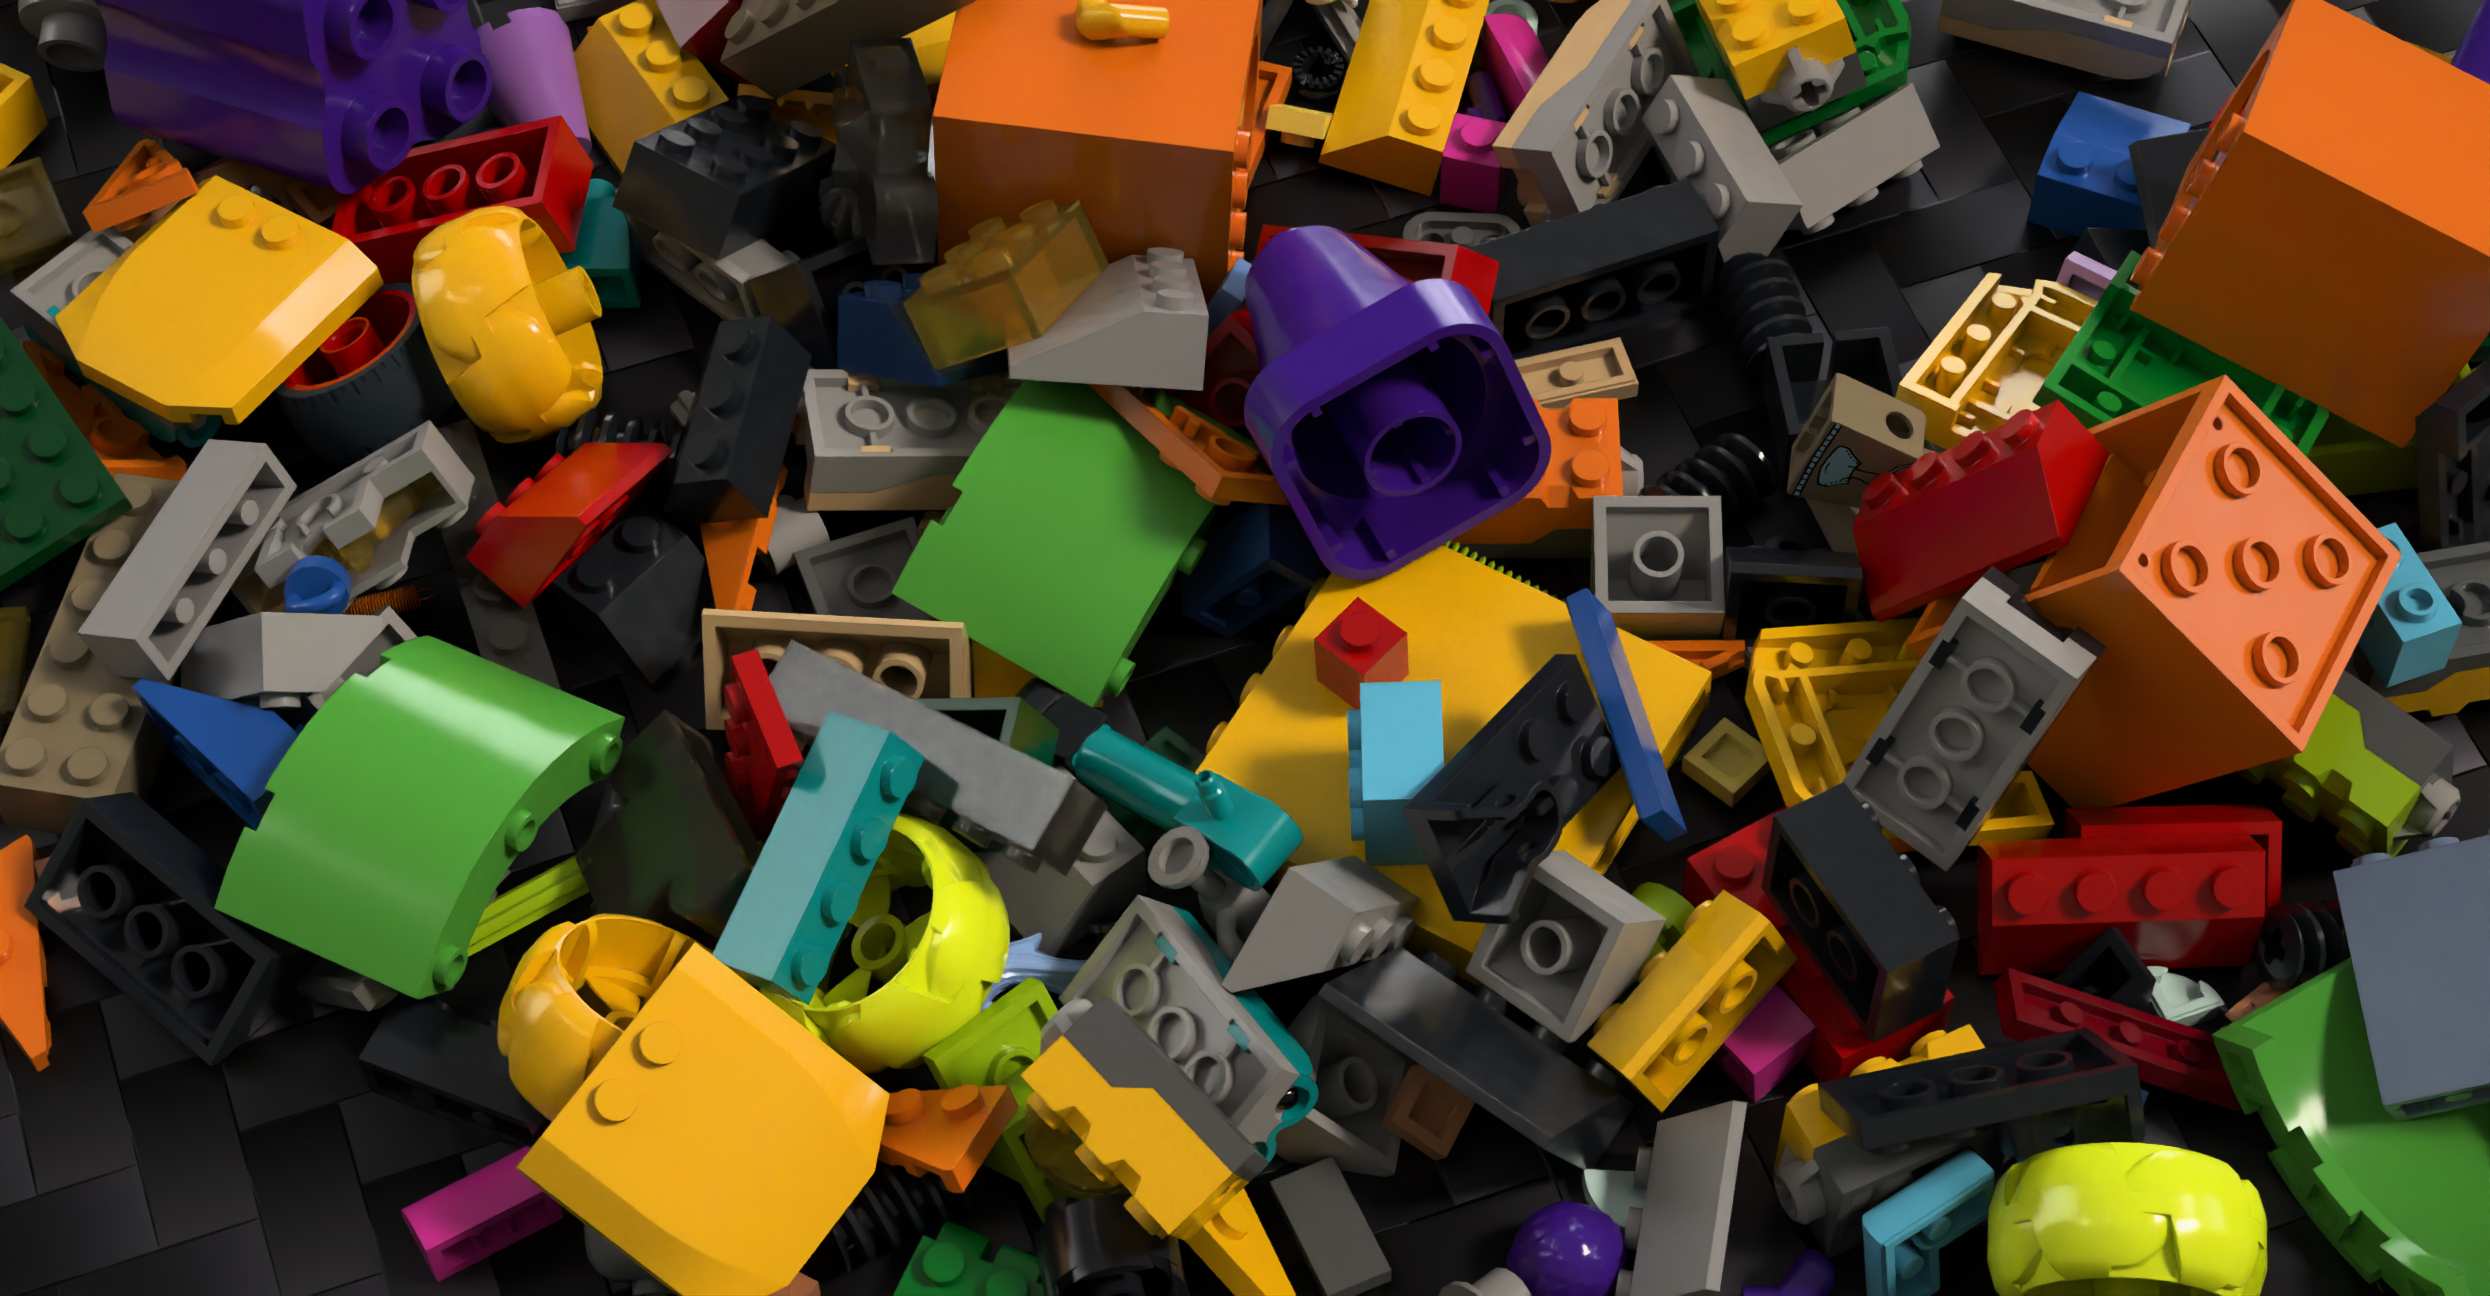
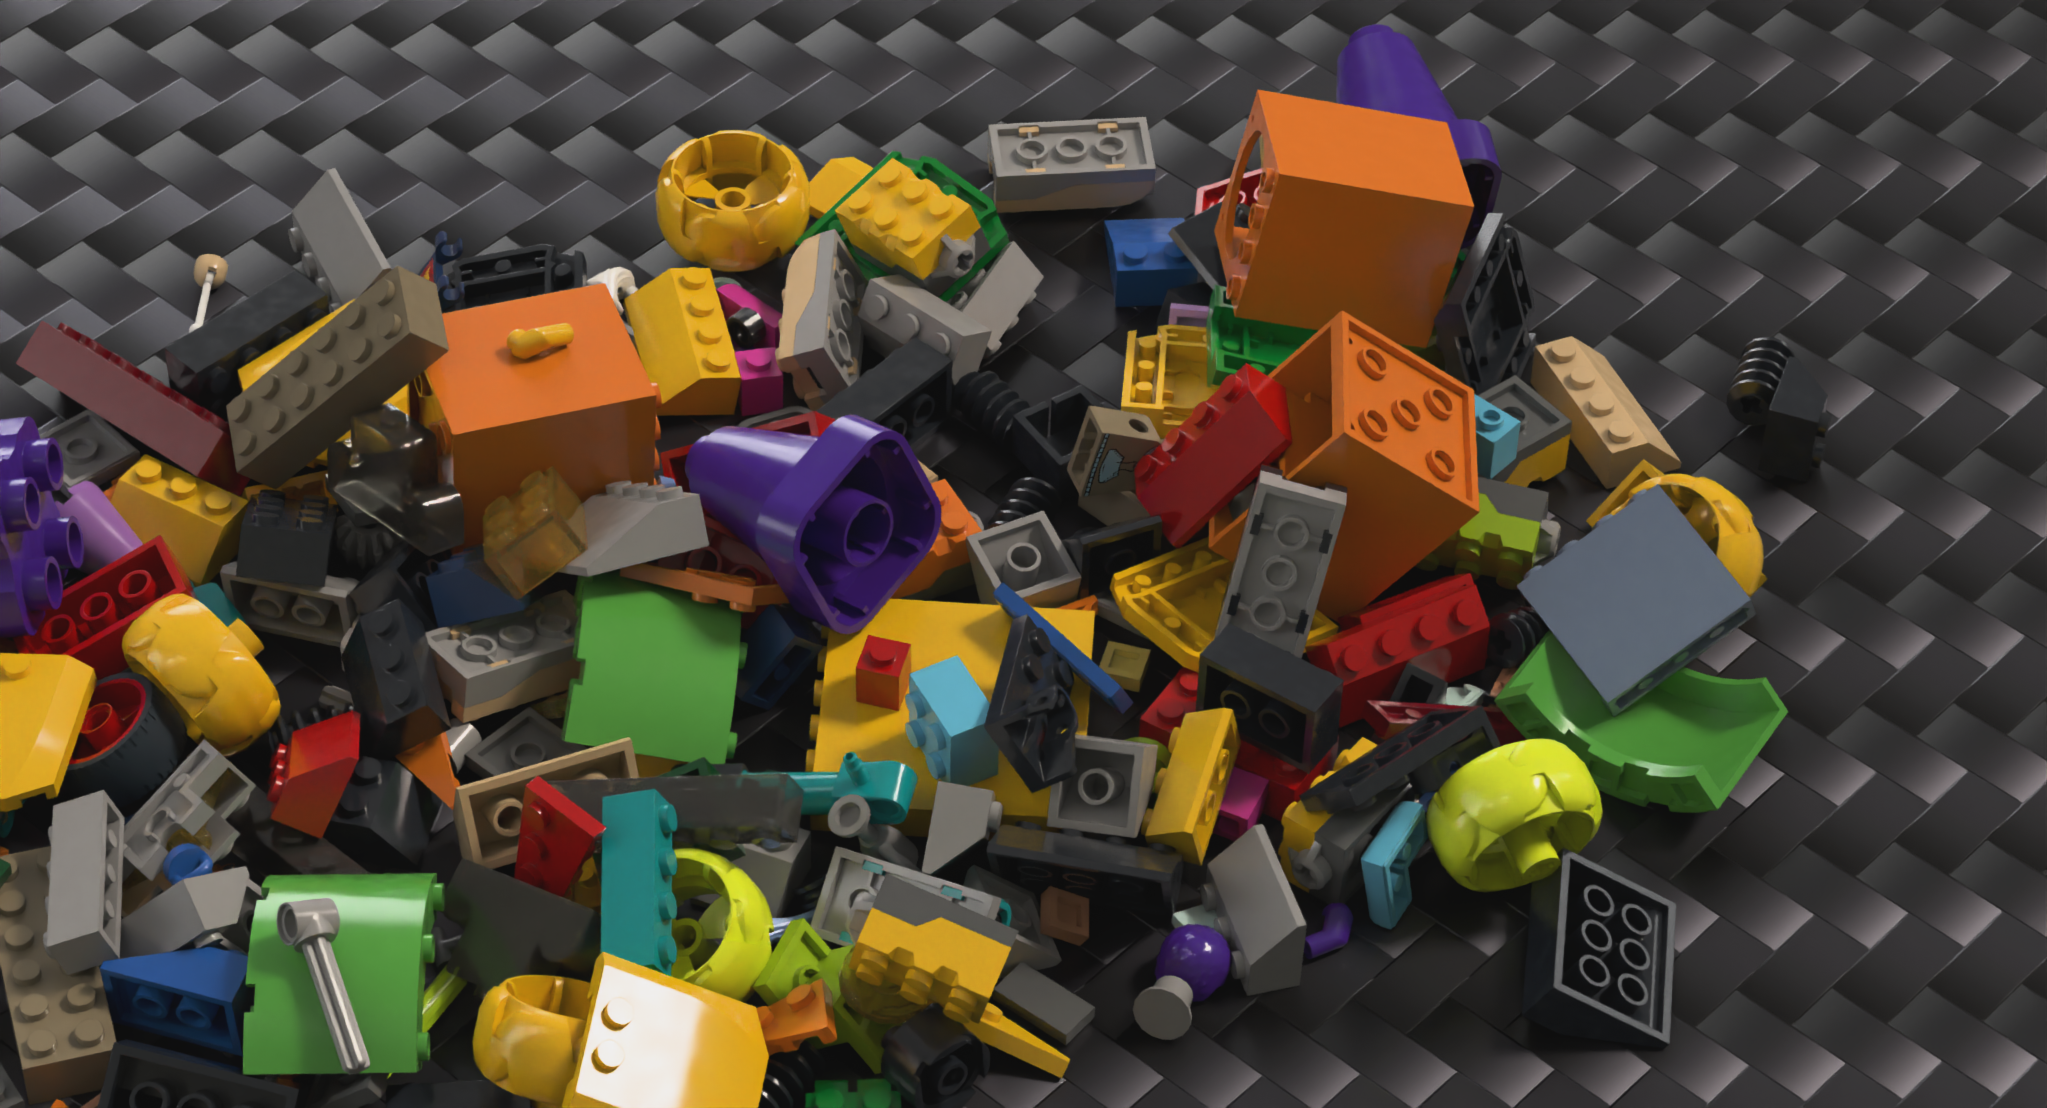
camera: 30 degrees left, 10 degrees down
none -> light grey axle [276,898,370,1075]
none -> black axle [726,307,766,349]

